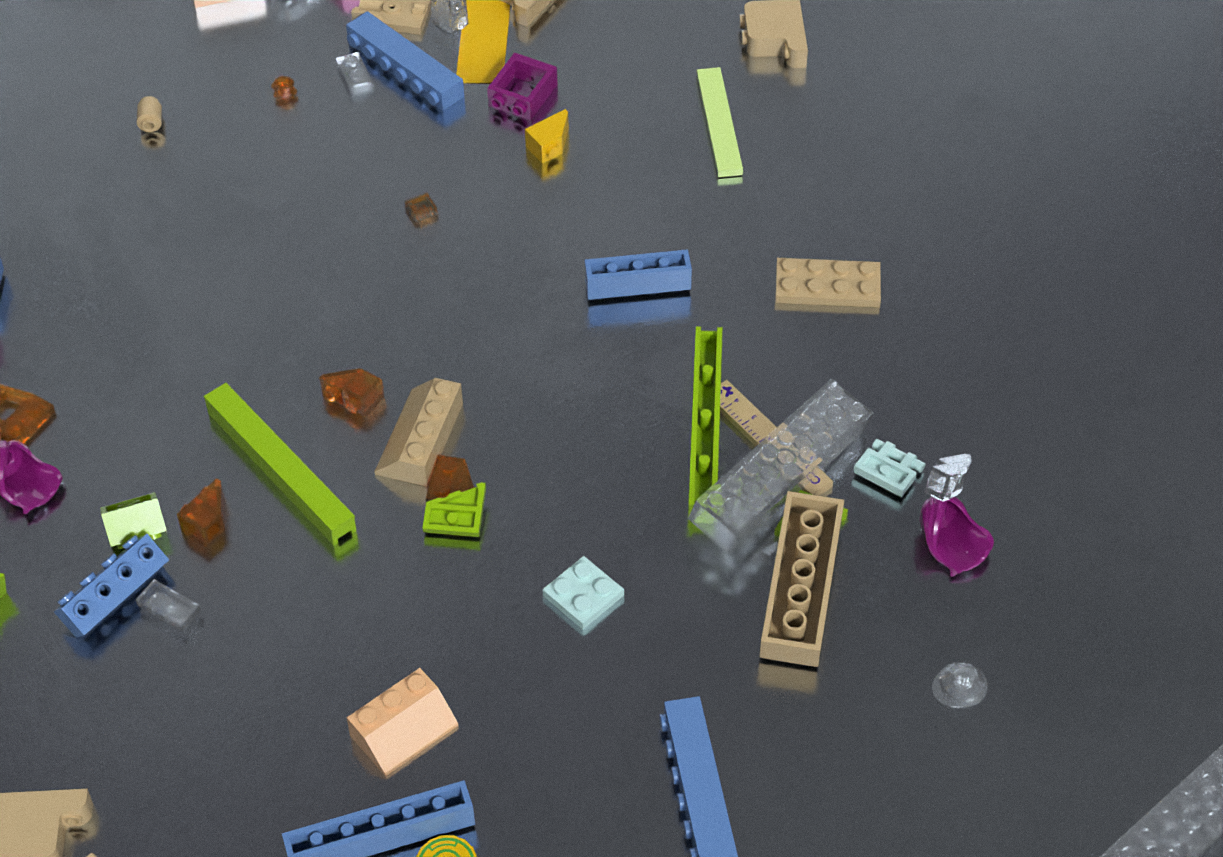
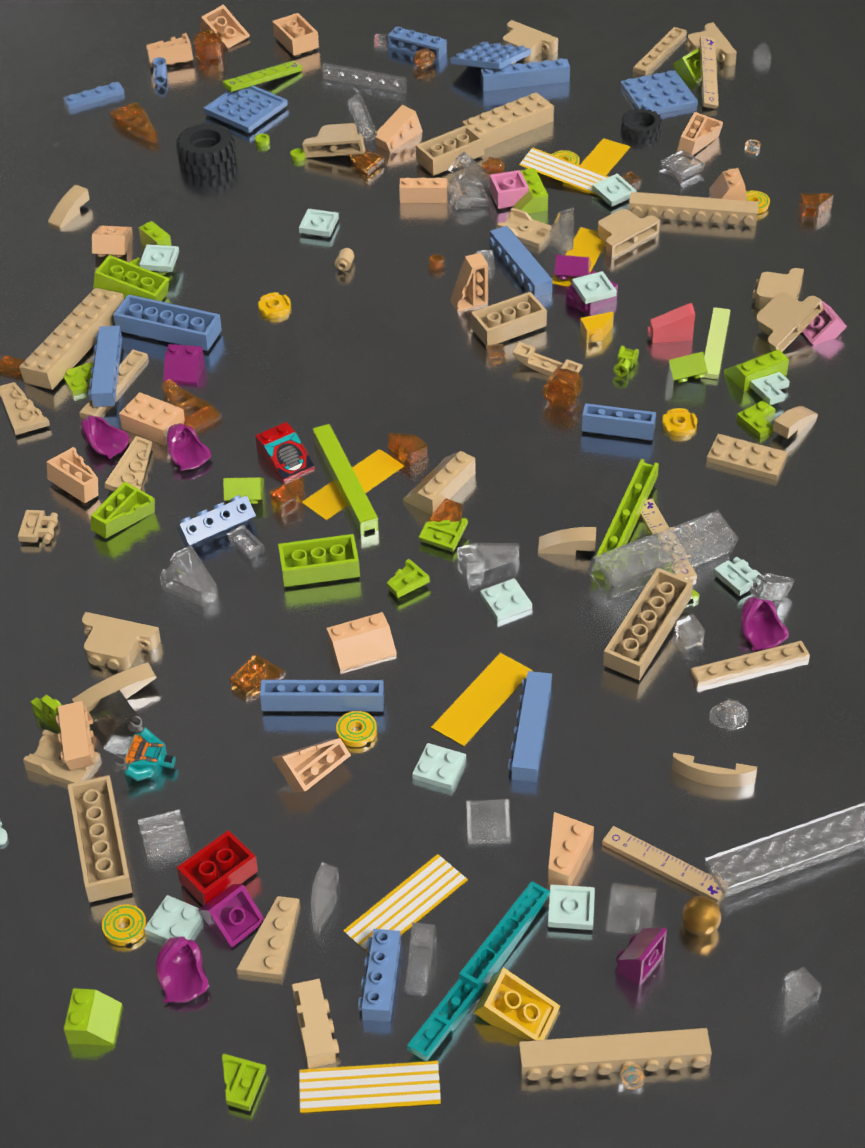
camera: 20 degrees right, 5 degrees down
none -> clear slope [160,545,219,607]
none -> clear orange wing [230,654,285,693]
none -> slope [255,422,315,482]
none -> yellow tile [258,292,291,318]
none -> lime brick [278,534,360,587]
none -> light aqua plate [299,209,339,237]
none -> yellow sticker [302,449,404,520]
none -> lime wing [387,559,430,598]
none -> yellow sticker [431,653,533,746]
none -> light nougat wedge [450,253,488,312]
none -> clear slope [458,543,519,576]
none -> tan brick [471,292,547,347]
none -> tan slope [512,342,583,379]
none -> tan slope [538,527,596,555]
none -> clear orange brick [543,368,583,409]
none -> magenta slope [554,255,591,280]
none -> light aqua plate [572,271,617,304]
none -> lime connector [613,346,639,377]
none -> coral slope [647,303,695,344]
none -> yellow tile [662,408,697,437]
none -> lime slope [669,352,708,383]
none -> tan slope [671,753,757,787]
none -> clear brick [674,614,705,649]
none -> tan tile [690,641,810,687]
none -> lime slope [724,349,789,392]
none -> lime plate [736,400,776,438]
none -> light aqua plate [750,372,790,405]
none -> tan brick [757,292,823,352]
none -> tan slope [773,406,818,439]
none -> bright pink slope [802,301,847,345]

